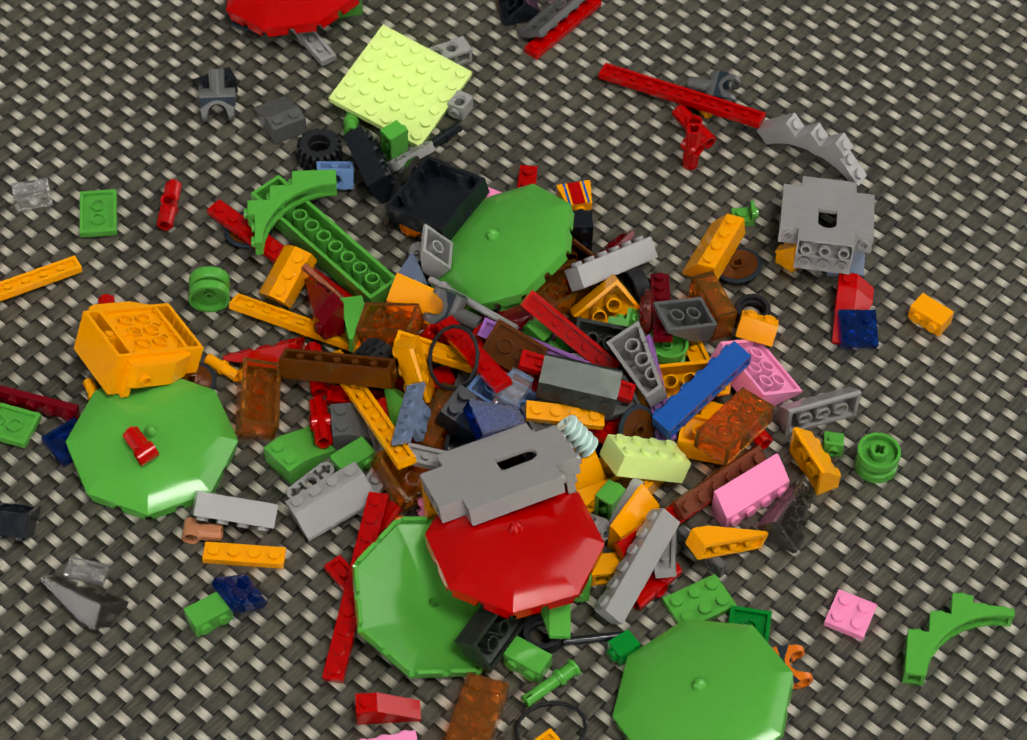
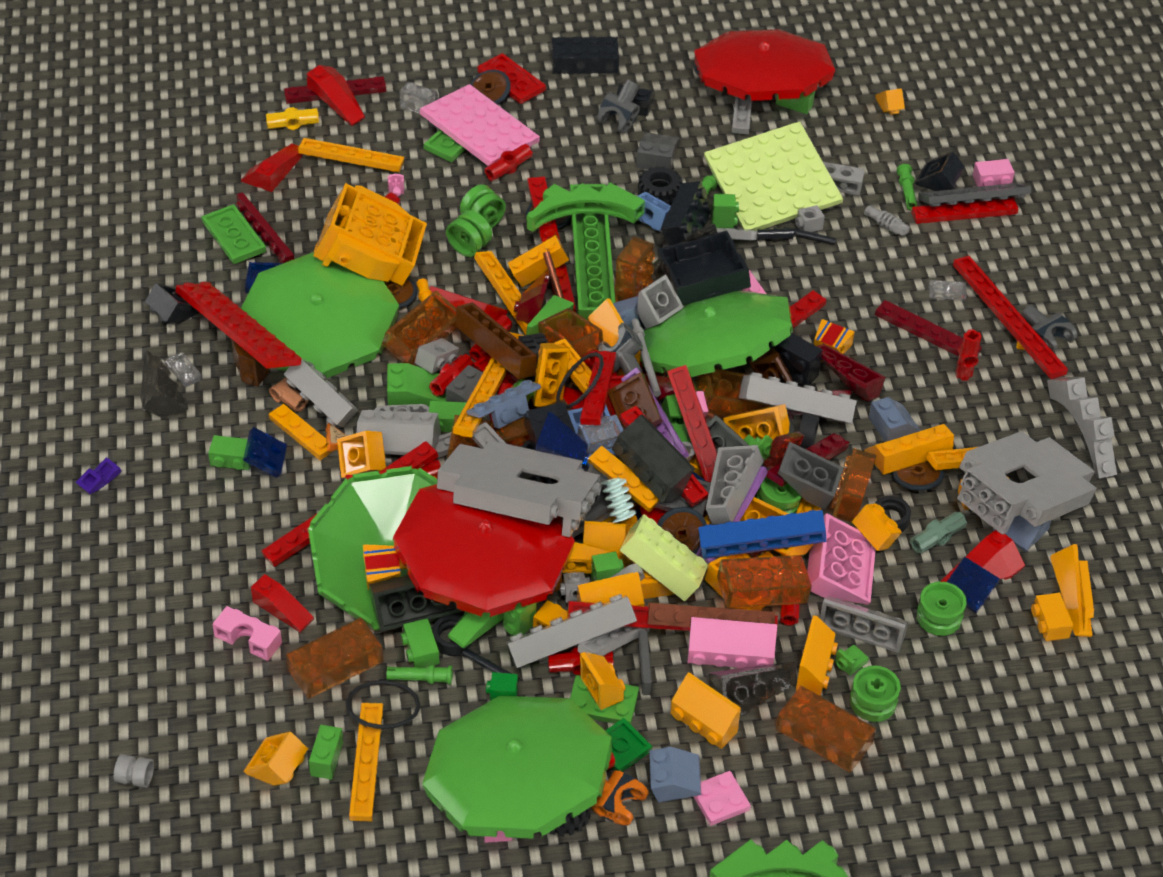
camera: 40 degrees right, 5 degrees down
red piece [123,426,159,466] -> none
red piece [672,104,716,149] -> none
light orange slope [685,526,768,560] -> none
bright green bracket [731,201,759,226] -> none
none -> dark purple slope [76,457,122,494]
none -> red plate [175,281,302,369]
none -> reddish brown slope [231,339,270,387]
none -> tile [325,423,347,451]
none -> light orange slope [337,431,386,478]
none -> torso [363,545,407,590]
none -> bright pink piece [388,174,404,197]
none -> light grey brick [415,338,459,373]
none -> bright pink plate [419,84,540,166]
none -> bright green wheel [460,185,506,228]
none -> reddish brown wheel [470,70,511,104]
none -> red plate [477,53,546,104]
none -> black brick [551,36,619,74]
none -> light orange slope [580,652,626,710]
none -> clear orange brick [615,236,655,303]
none -> sand blue slope [650,747,702,802]
none -> light orange slope [670,672,741,749]
none -> clear orange brick [776,686,876,773]
none -> black bar [783,226,836,245]
none -> dark red wedge [817,343,886,401]
none -> light grey hinge [864,205,910,236]
none -> sand blue slope [869,397,921,442]
none -> dark red plate [875,300,982,357]
none -> bright green pin [896,164,918,210]
none -> sand green piece [910,512,967,554]
none -> bright green wheel [916,582,966,636]
none -> light orange plate [926,447,978,470]
none -> clear plate [928,280,967,300]
none -> light orange wedge [1050,544,1094,637]

